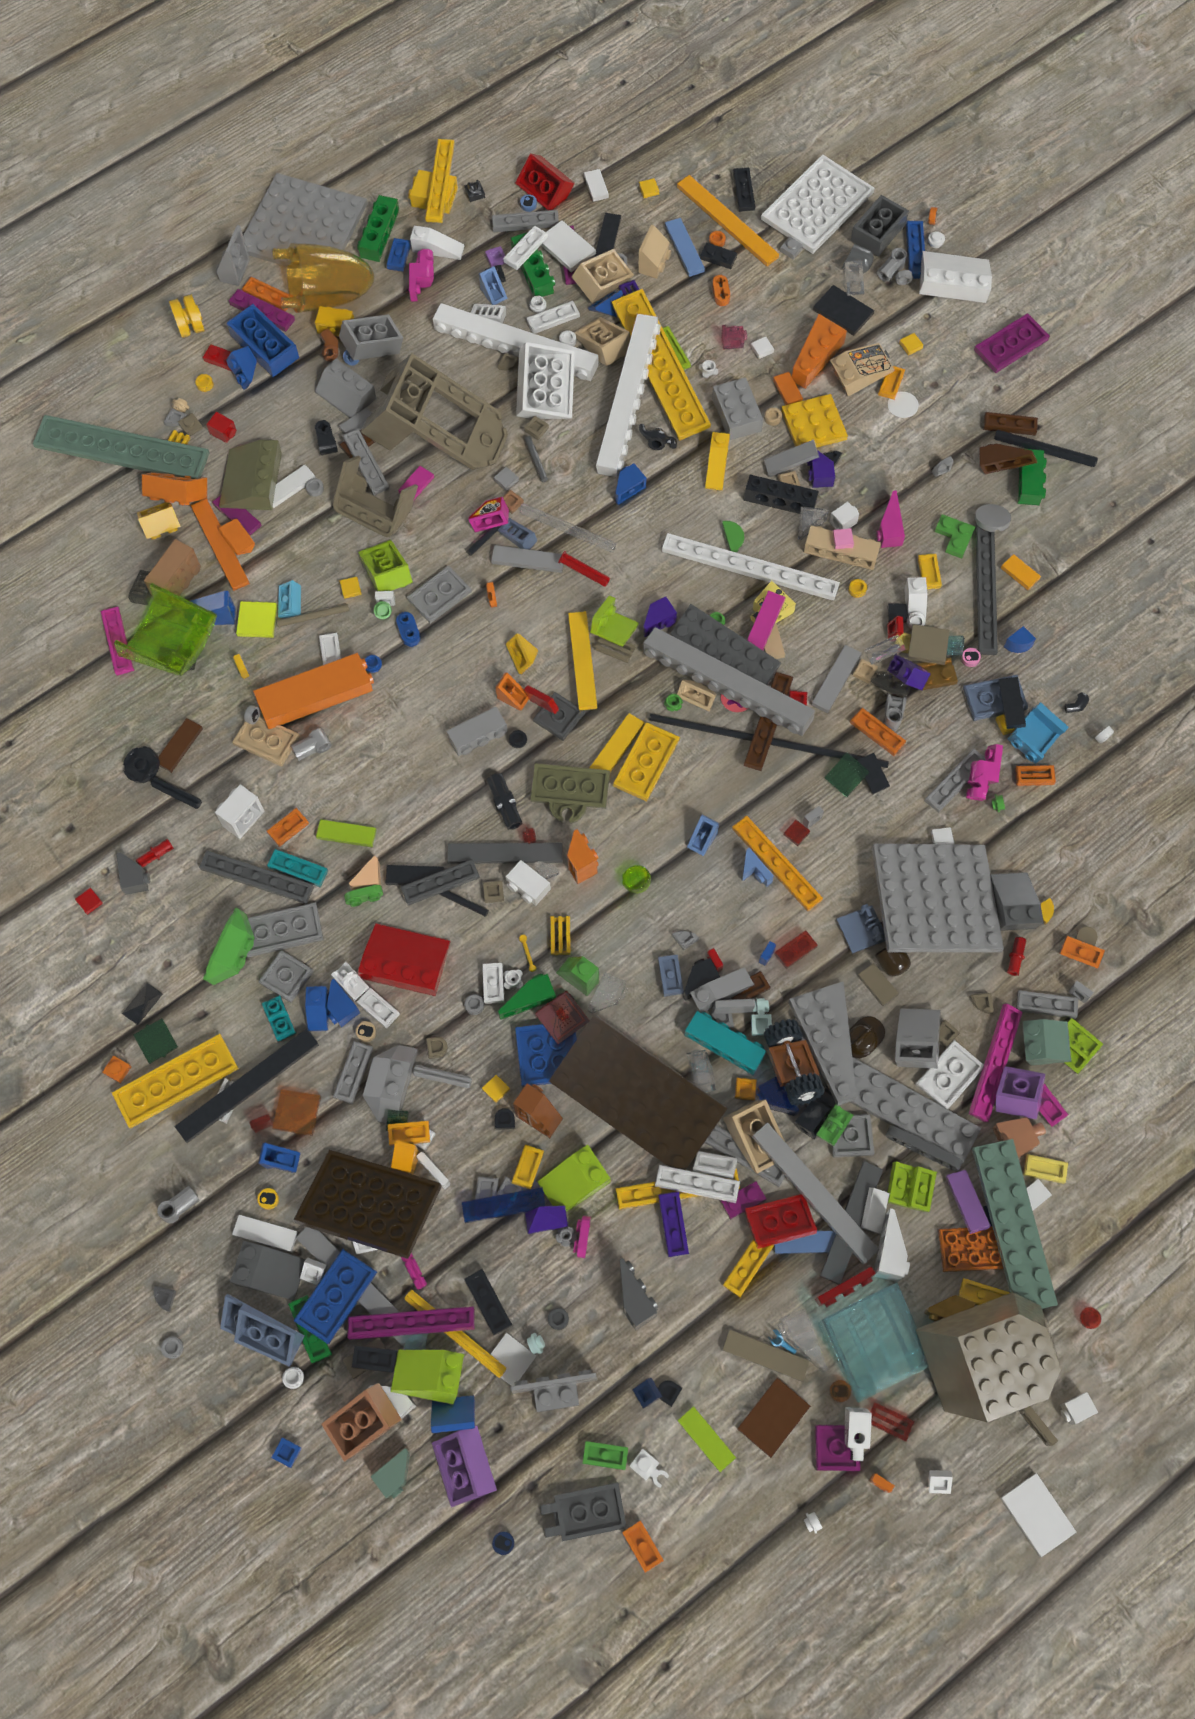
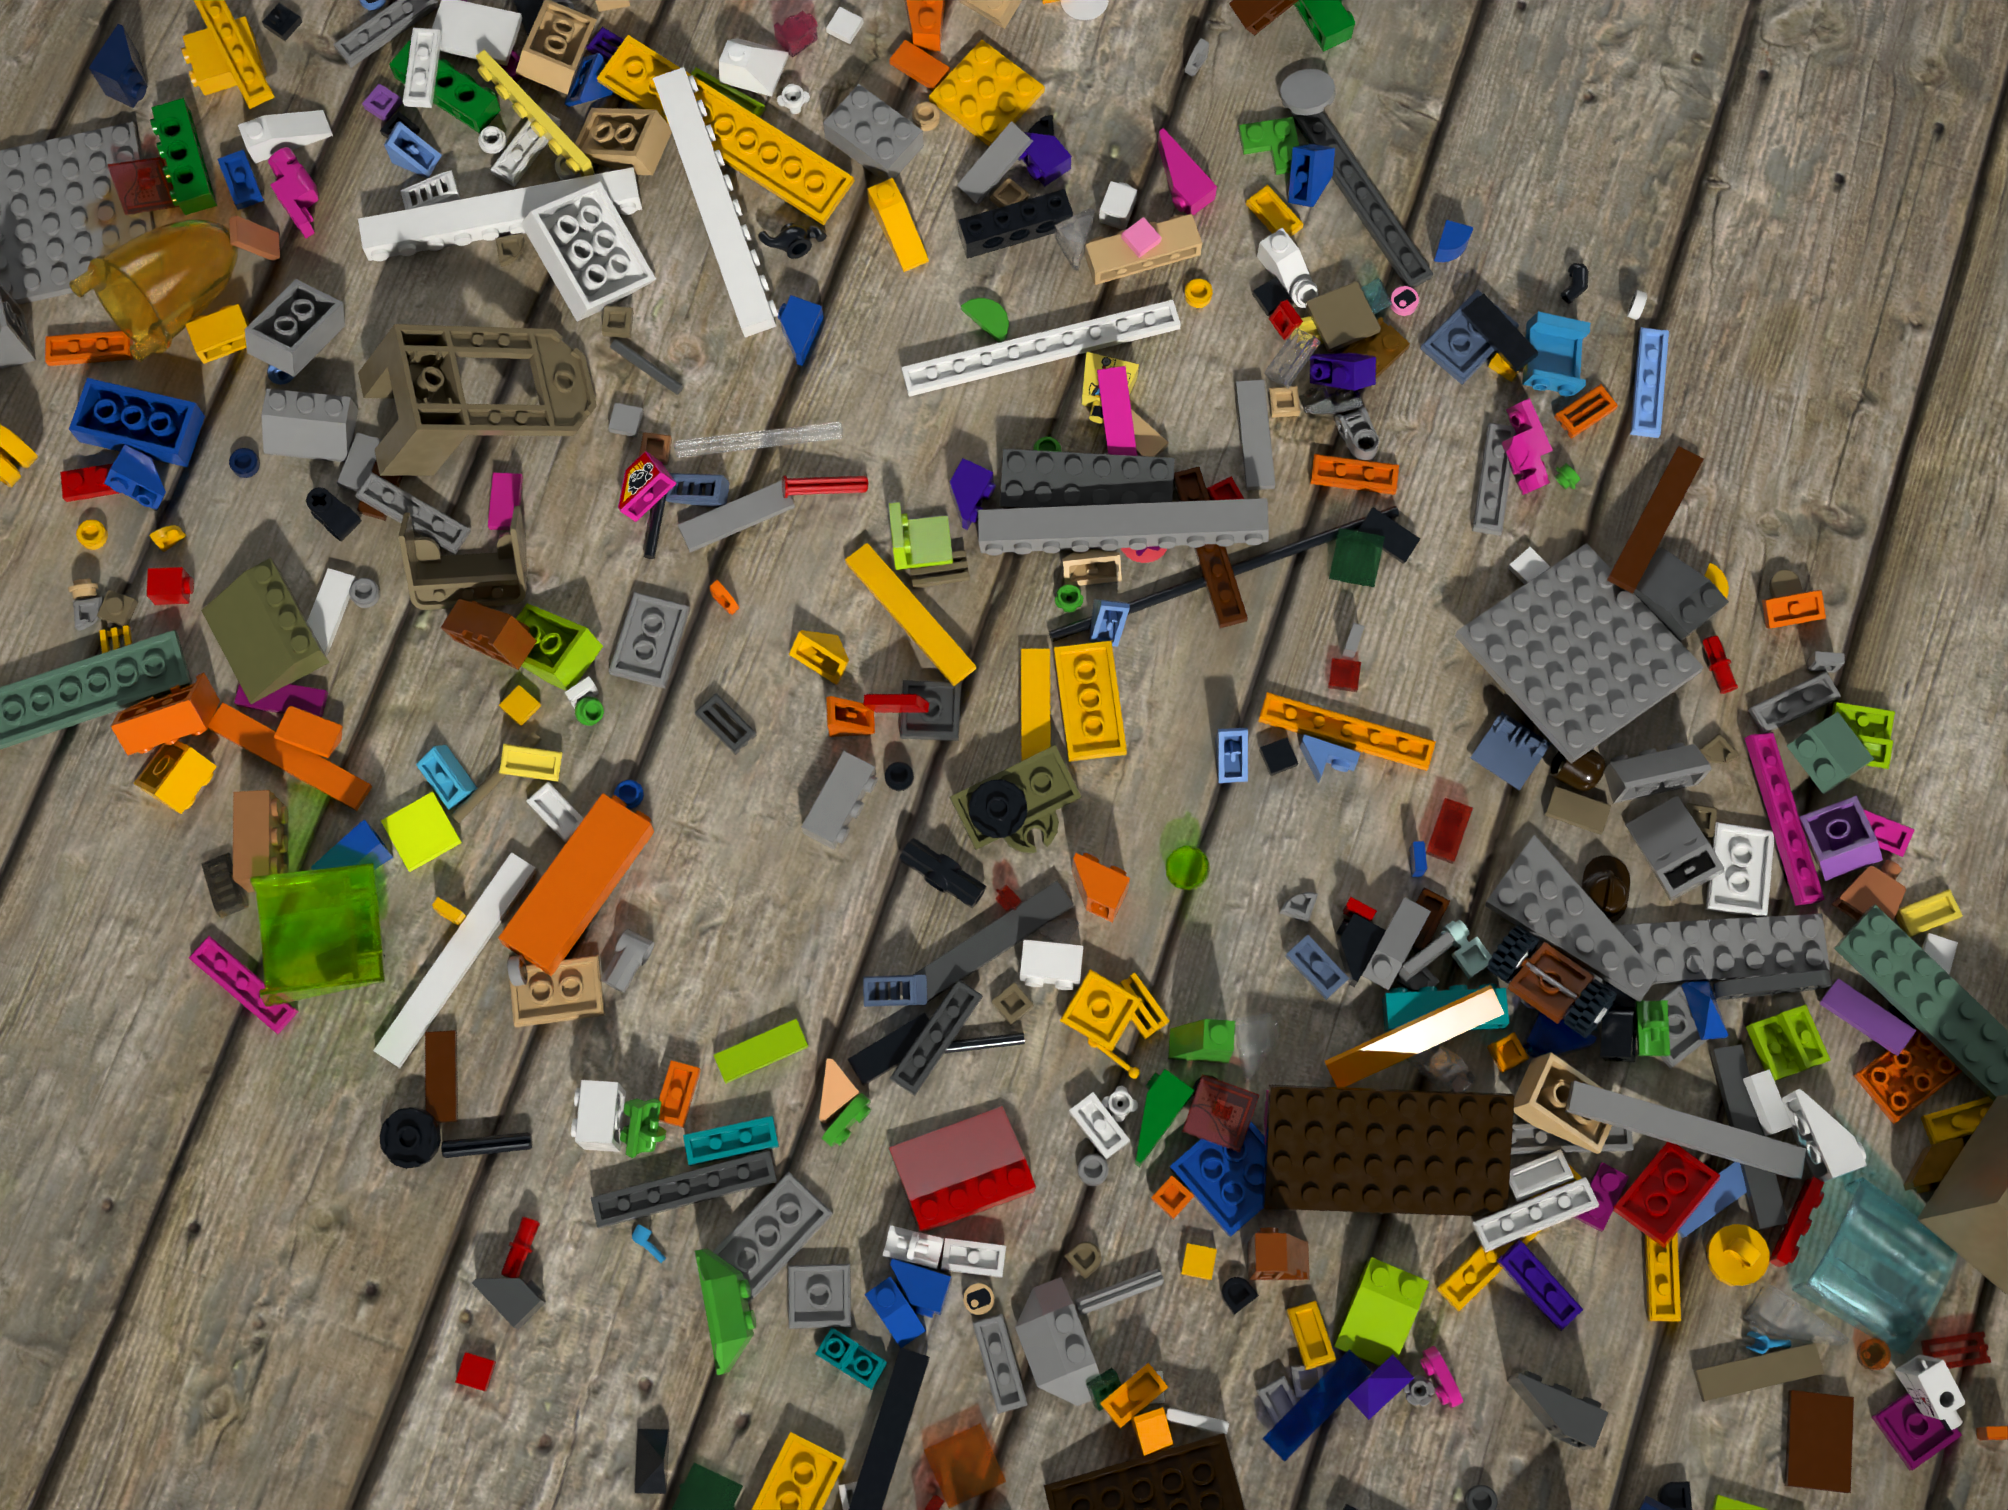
camera: 35 degrees left, 5 degrees up
magenta plate [229,289,295,332] -> none
dark orange arm [320,328,338,362] -> none
blue plate [396,612,420,647] -> none
light orange tile [1001,554,1041,590] -> none
none -> dark blue slope [89,24,148,108]
none -> clear red piece [107,157,180,215]
none -> yellow tile [149,525,186,552]
none -> nougat tile [229,215,280,261]
none -> dark blue tile [229,448,260,478]
none -> white tile [373,852,537,1068]
none -> dark orange wedge [440,599,537,670]
none -> light yellow plate [476,50,594,177]
none -> light yellow tile [499,744,562,782]
none -> bright green hips [620,1098,666,1158]
none -> dark azure hand [632,1225,666,1263]
none -> dark grey tile [695,693,757,755]
none -> white slope [719,38,789,97]
none -> sand blue slope [863,975,927,1007]
none -> black tile [969,779,1028,838]
none -> yellow tile [1060,969,1142,1052]
none -> medium blue slope [1089,599,1130,647]
none -> orange plate [1151,1175,1194,1220]
none -> black tile [1259,737,1298,776]
none -> blue slope [1288,144,1335,207]
none -> tile [1325,984,1504,1087]
none -> light grey slope [1604,743,1712,803]
none -> reddish brown tile [1607,446,1704,594]
none -> light blue tile [1630,327,1669,438]
none -> blue slope [1682,981,1729,1040]
none -> yellow tile [1706,1224,1770,1286]

